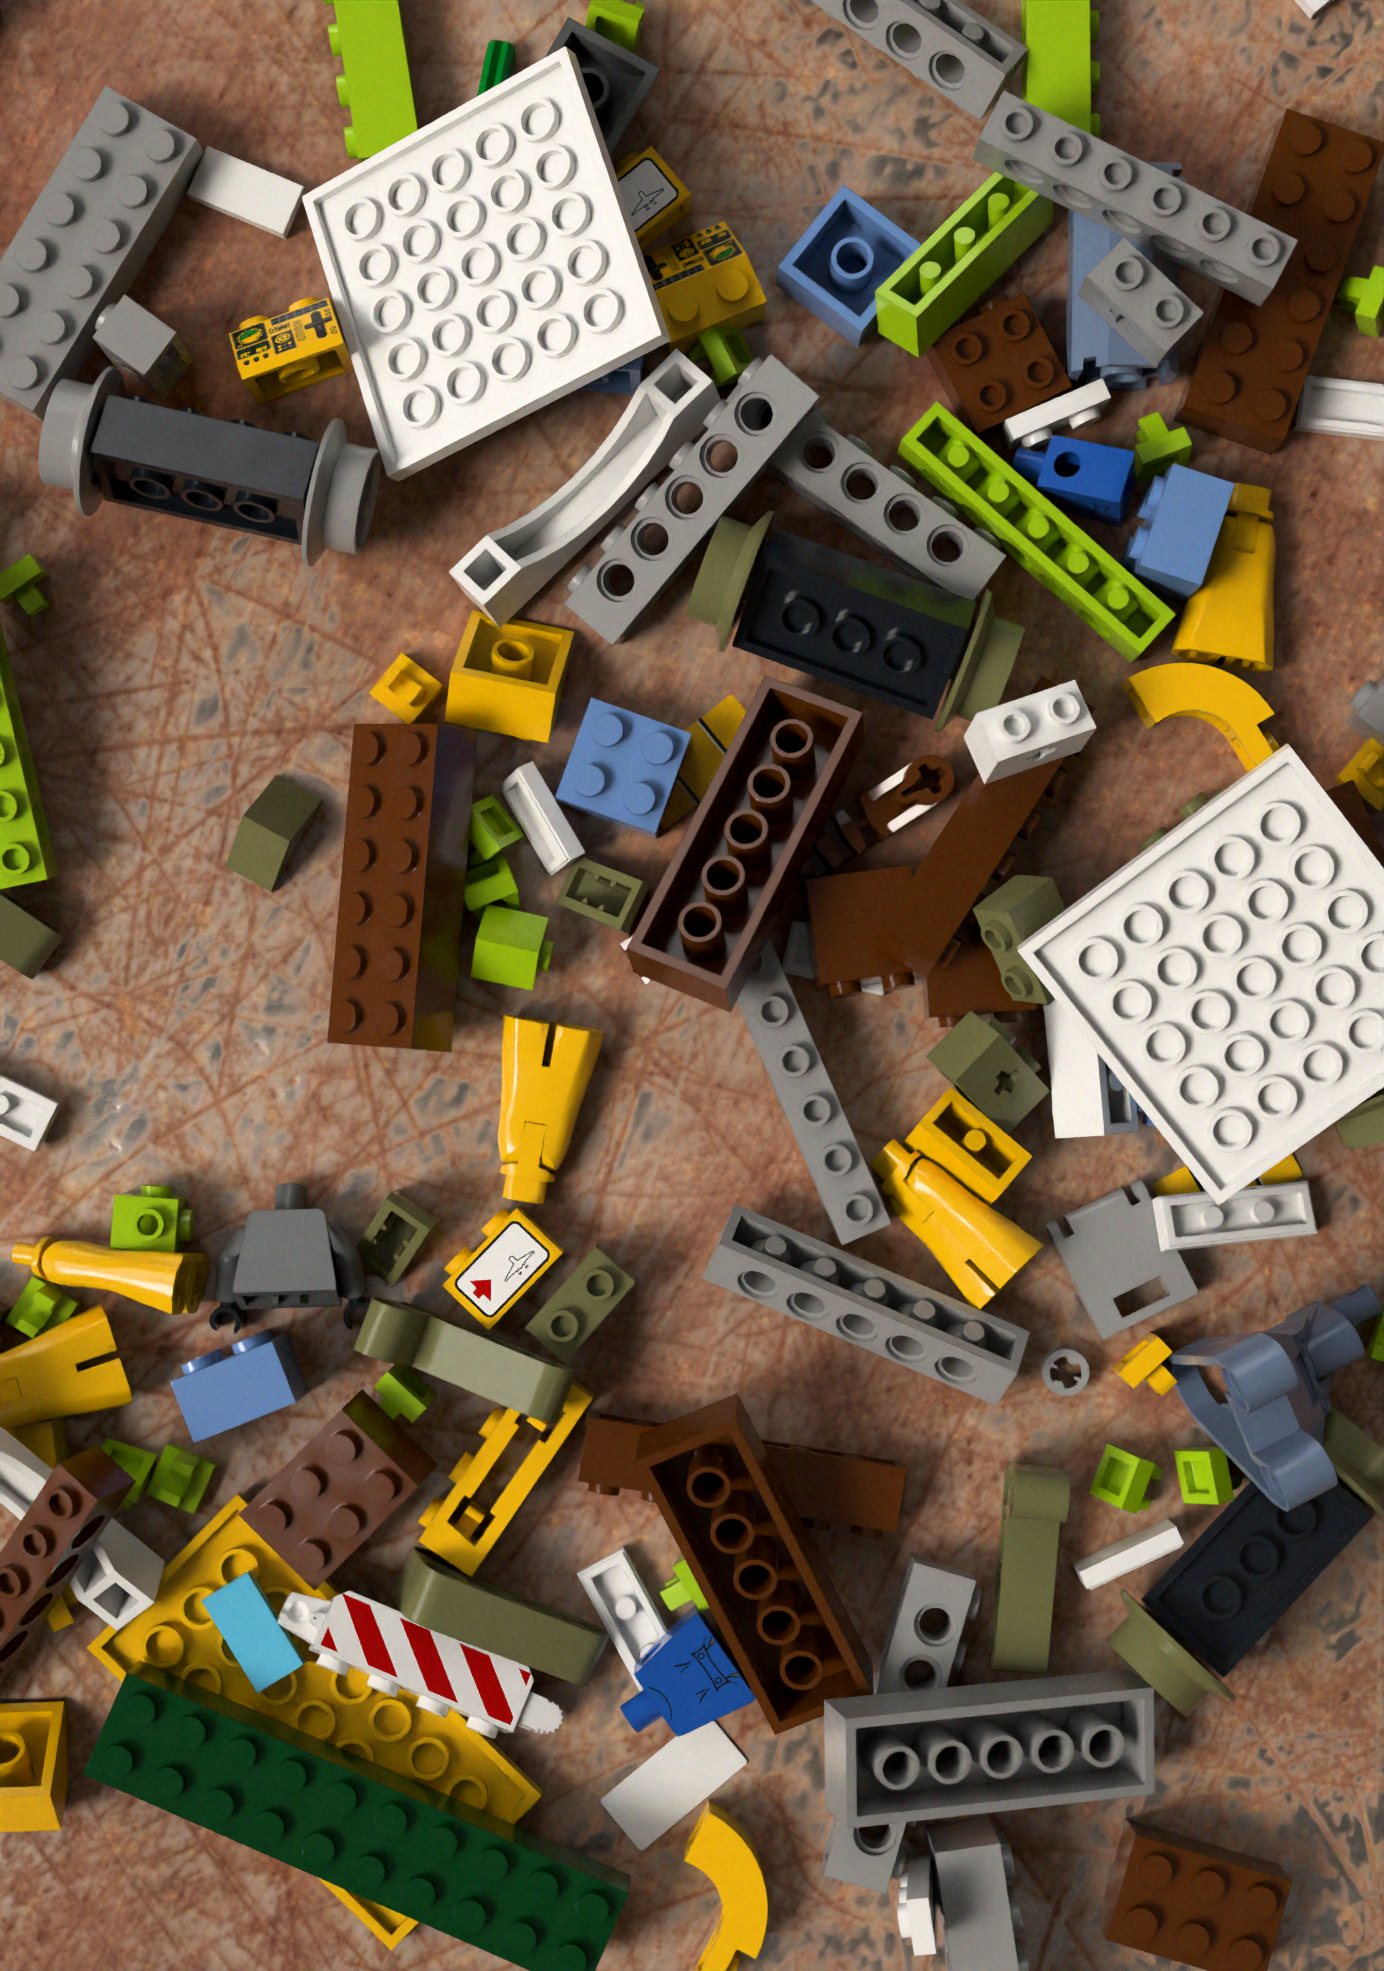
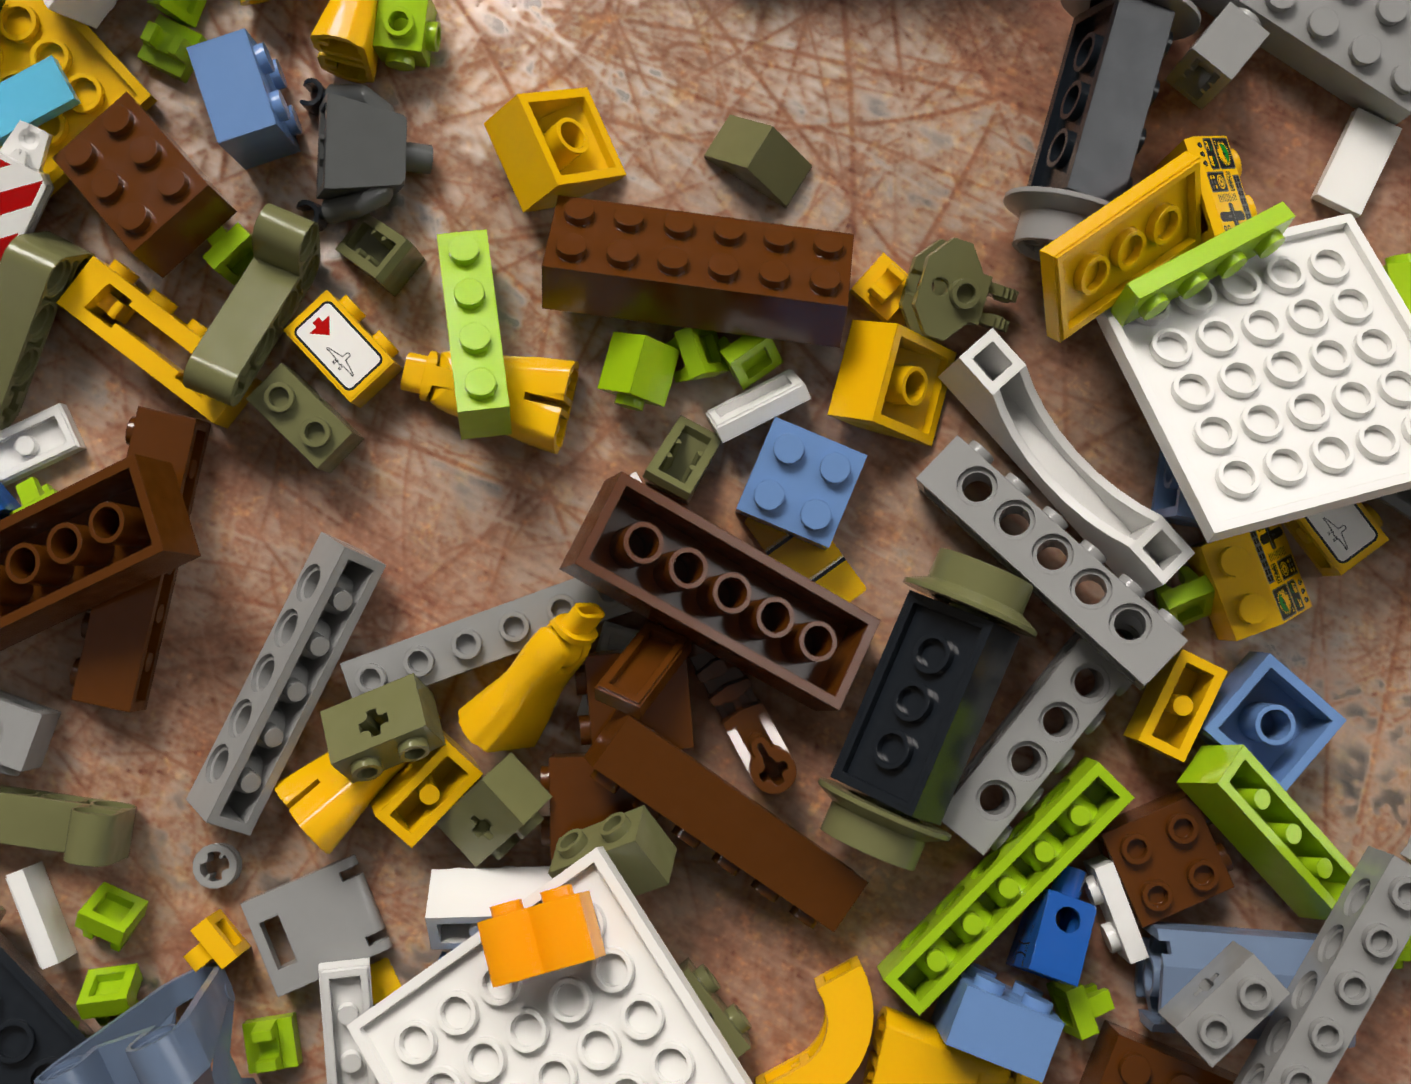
camera: 95 degrees right, 0 degrees up
white brick [963,680,1097,784] -> none
none -> lime tile [242,1012,303,1074]
none -> olive brick [320,673,446,783]
none -> lime brick [437,229,512,440]
none -> yellow piece [458,602,605,753]
none -> light orange brick [477,884,606,988]
none -> yellow slope [484,87,626,213]
none -> reddish brown tile [594,620,692,719]
none -> olive hinge [899,238,1019,341]
none -> yellow tile [1039,151,1201,343]
none -> lime plate [1110,201,1296,327]
none -> yellow brick [1123,649,1228,763]

